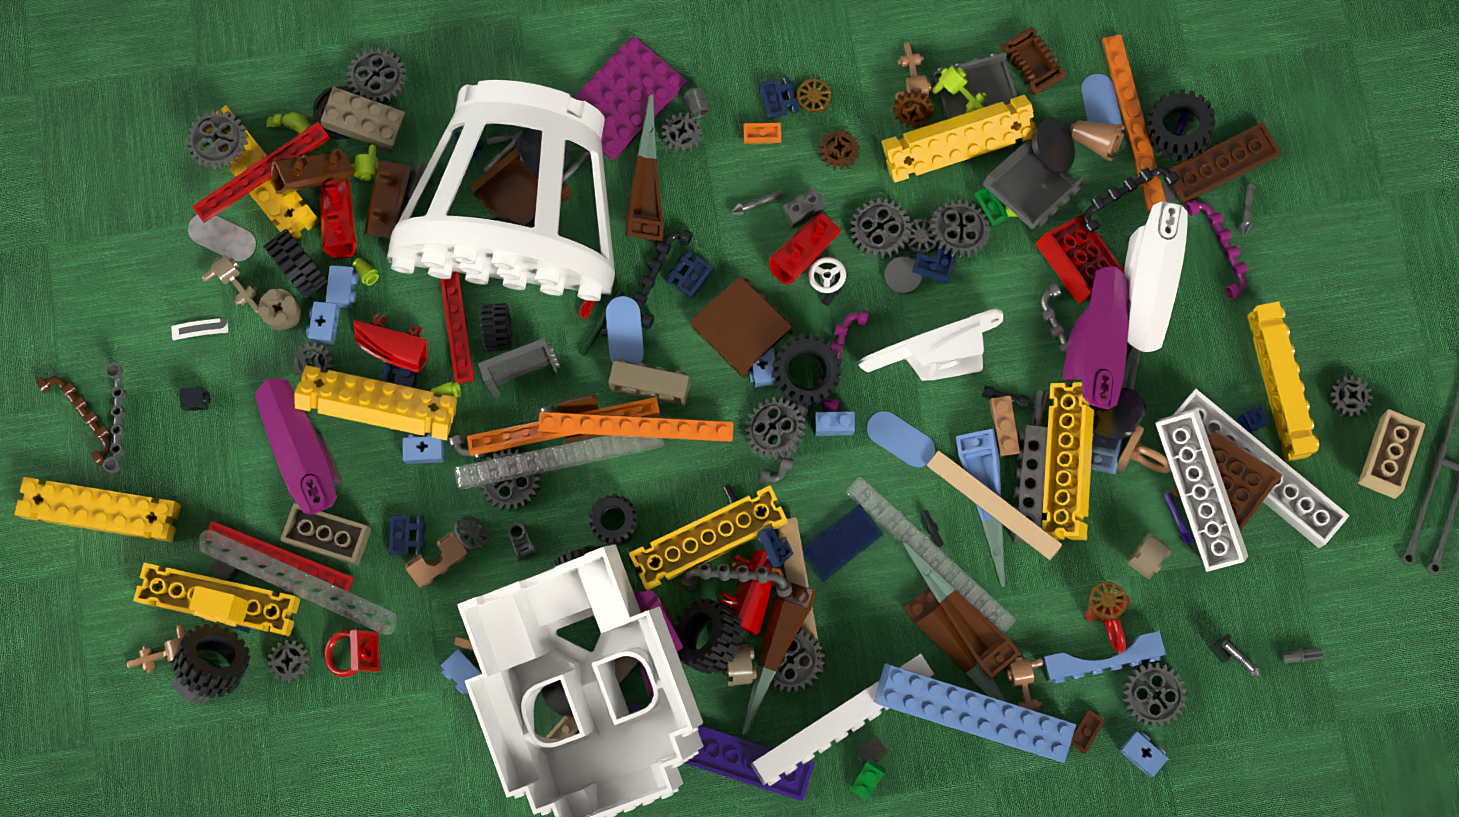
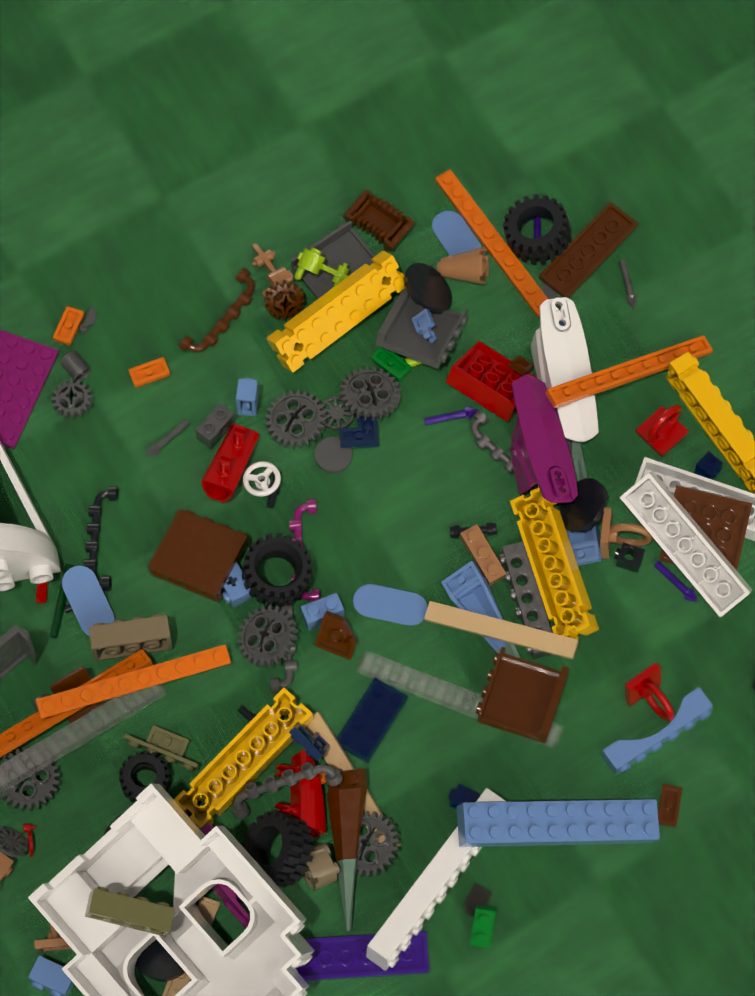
camera: 25 degrees left, 10 degrees down
dark grey piece [508,522,537,562] -> none
reddish brown plate [625,94,664,242] -> none
dark blue plate [665,251,713,298] -> none
dark blue plate [759,77,799,120] -> none
pearl gold wheel [797,78,831,113] -> none
reddish brown gear [819,129,859,170] -> none
white piece [858,308,1003,381] -> none
reddish brown plate [902,587,1006,701] -> none
reddish brown plate [903,542,1021,679] -> none
black bar [920,510,944,548] -> none
medium nougat piece [1006,657,1044,711] -> none
dark grey axle [1029,390,1048,427] -> none
black bar [1084,167,1180,234] -> none
pearl gold wheel [1089,582,1128,619] -> none
medium blue brick [1119,732,1169,777] -> none
dark grey gear [1122,663,1188,728] -> none
dark tan brick [1127,532,1173,579] -> none
magenta bar [1185,200,1248,300] -> none
none -> red piece [23,823,36,857]
none -> orange plate [52,306,85,347]
none -> dark grey piece [79,306,97,334]
none -> olive brick [85,887,175,937]
none -> olive bracket [124,725,200,771]
none -> reddish brown bar [179,268,255,352]
none -> medium blue brick [236,377,259,416]
none -> reddish brown plate [315,611,358,660]
none -> medium blue plate [412,309,437,343]
none -> dark purple piece [424,406,478,425]
none -> clear blue brick [448,784,480,810]
none -> reddish brown panel [475,647,570,744]
none -> reddish brown tile [509,355,534,376]
none -> orange plate [545,335,713,408]
none -> black brick [614,542,645,573]
none -> red tile [635,404,689,457]

